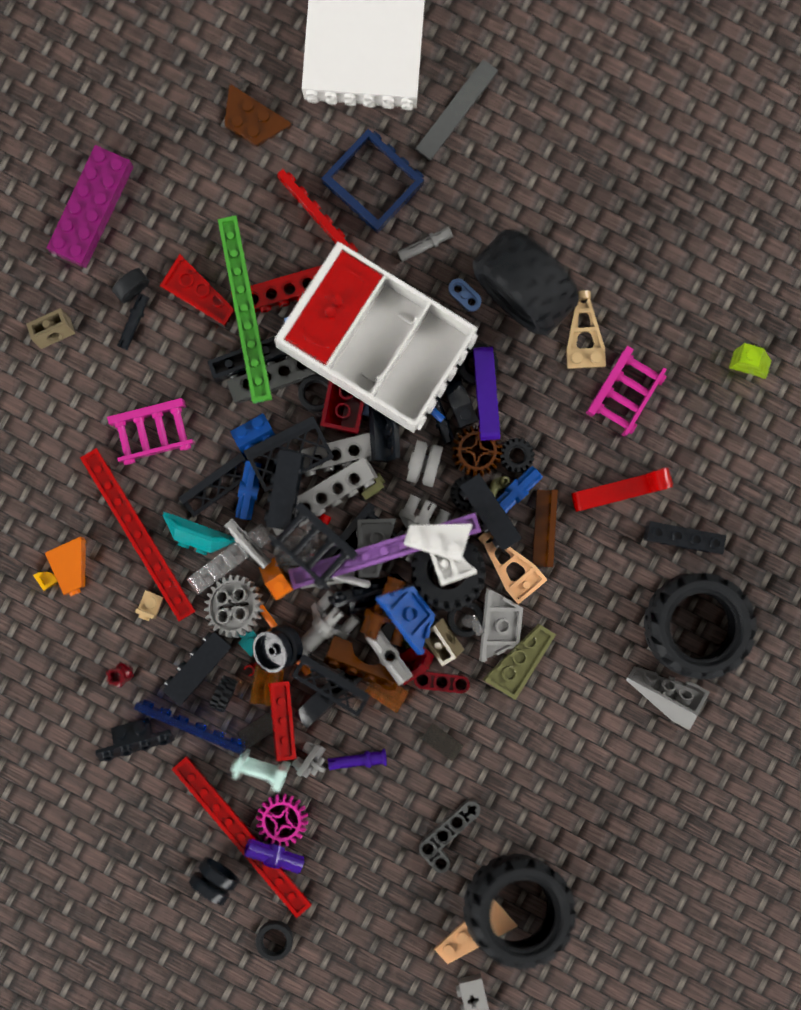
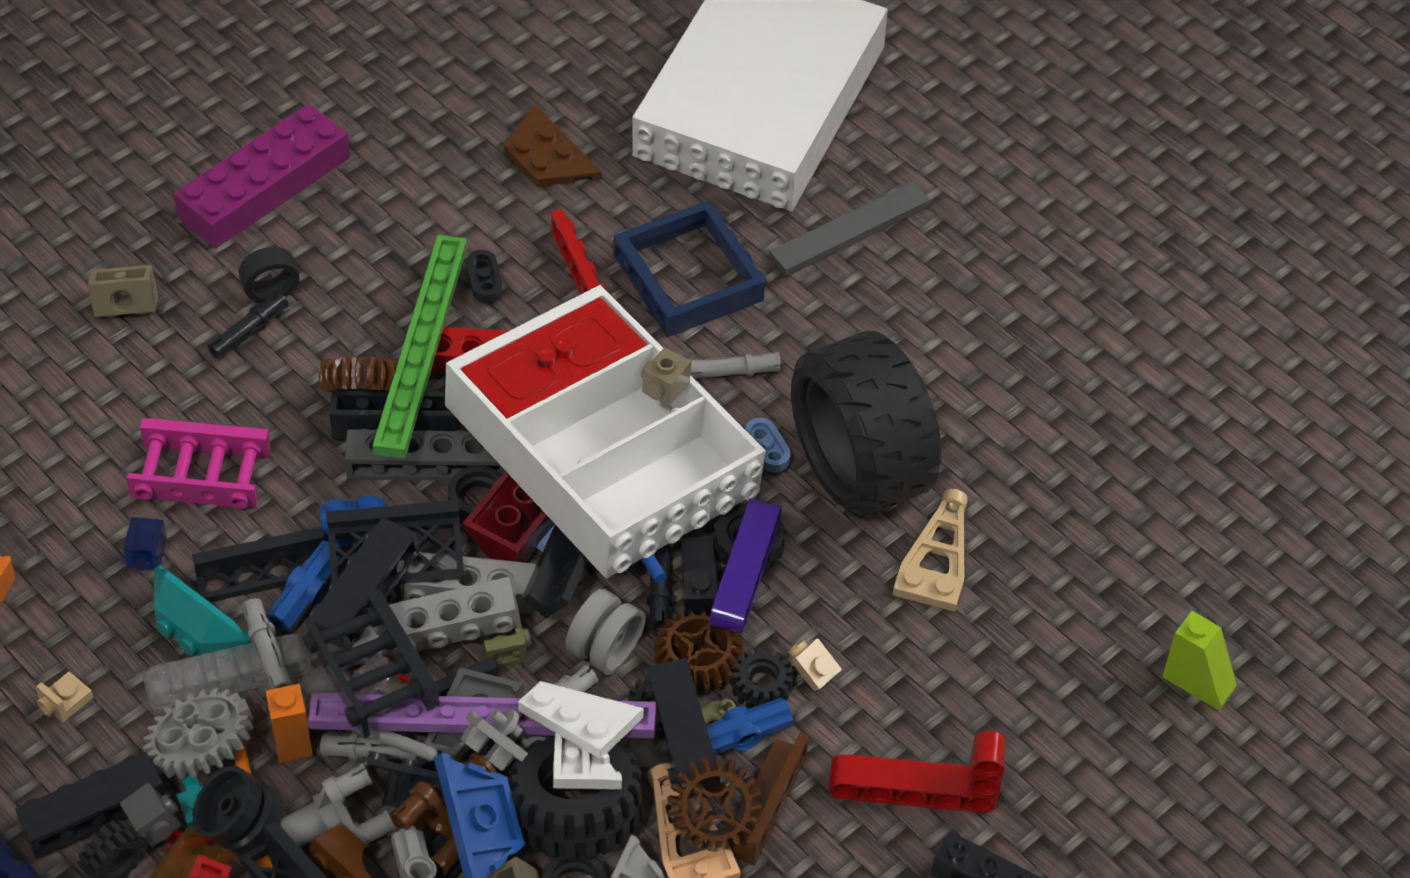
camera: 20 degrees right, 35 degrees down
red plate [80,448,196,622] -> none
red wing [160,254,235,326] -> none
dark pink fence [586,346,667,436] -> none
none -> dark grey brick [120,782,181,847]
none -> clear blue brick [123,517,167,570]
none -> reddish brown gear [319,357,398,392]
none -> light grey hips [461,708,528,771]
none -> black plate [466,250,502,303]
none -> dark tan brick [641,347,692,406]
none -> reddish brown gear [667,755,762,851]
none -> tan bracket [787,638,842,691]

